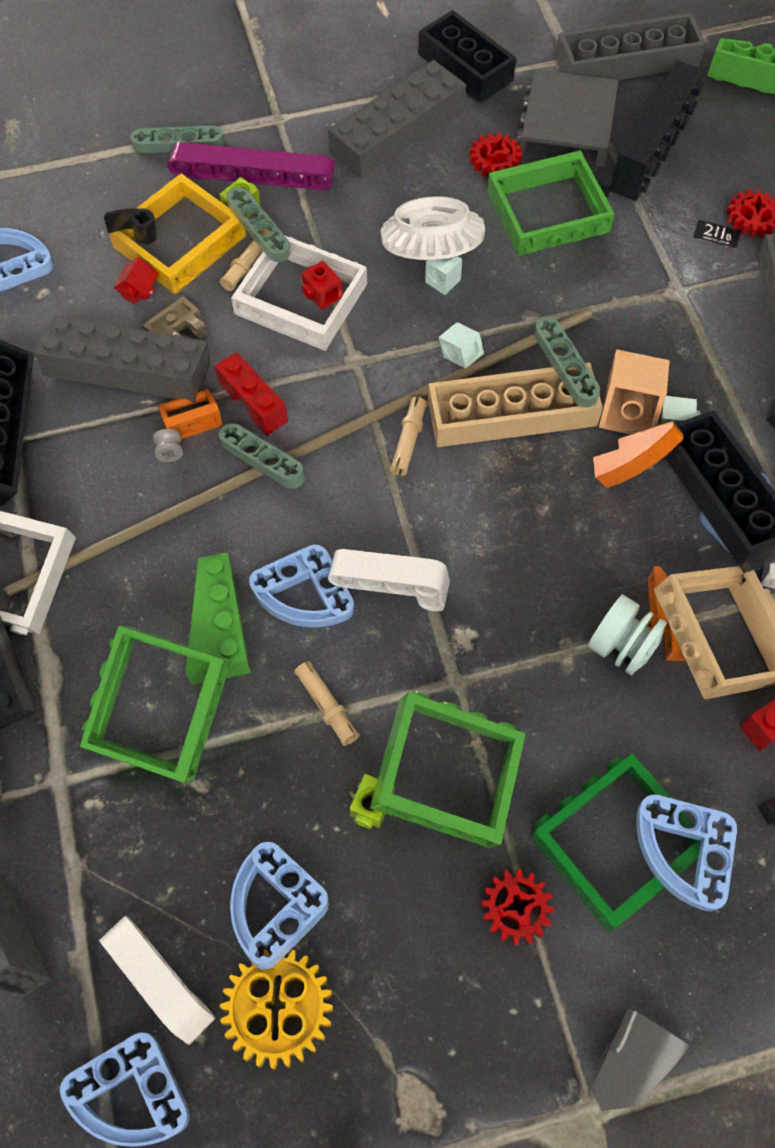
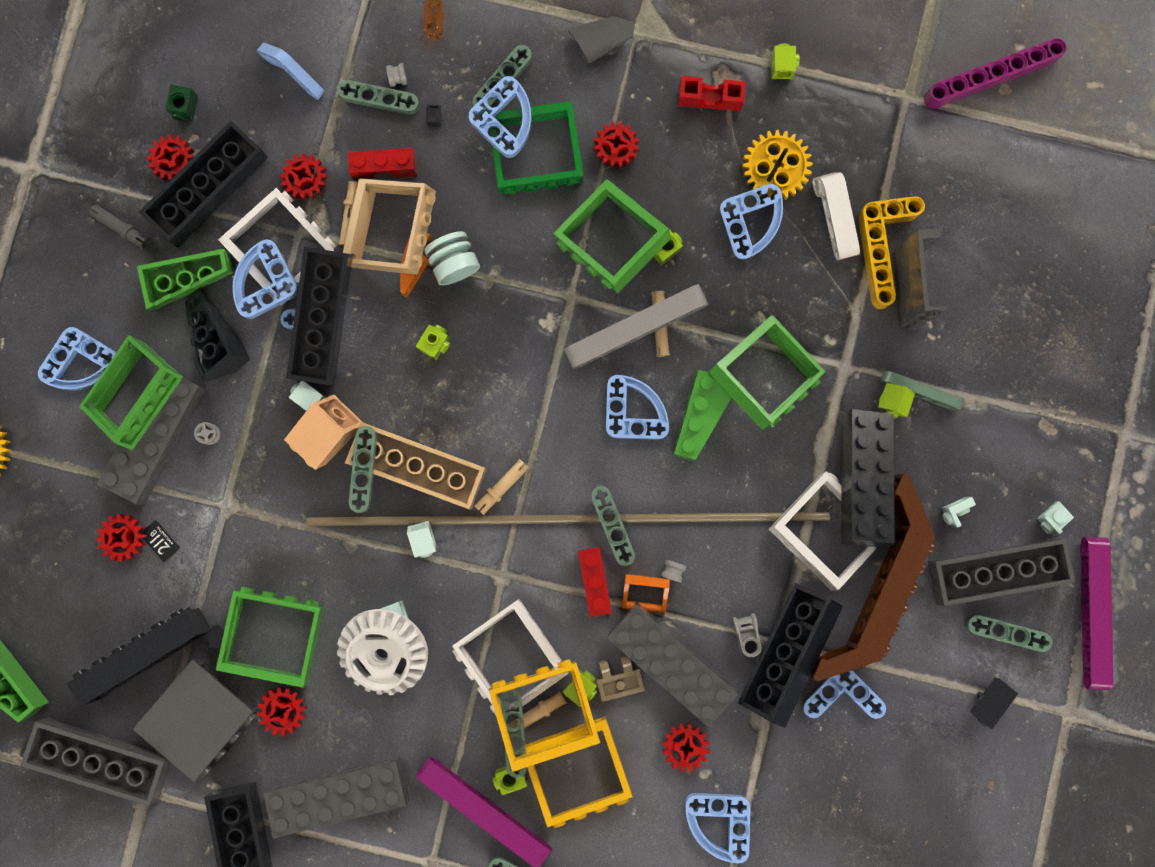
camera: 155 degrees left, 20 degrees up
light blue beam [60,1033,190,1146] -> none
black panel [104,208,158,244] -> none
red brick [113,257,159,304] -> none
red brick [301,260,343,310] -> none
white beam [328,549,450,612] -> none
orange slope [593,421,684,488] -> none
none -> light grey wheel [194,422,221,445]
none -> lime brick [415,324,450,361]
none -> sand green beam [472,45,532,115]
none -> yellow window [488,659,600,772]
none -> lime brick [563,669,597,707]
none -> light grey beam [564,284,708,369]
none -> red gear [662,722,710,772]
none -> red arch [678,76,746,111]
none -> light grey piece [732,613,761,657]
none -> yellow beam [858,197,925,309]

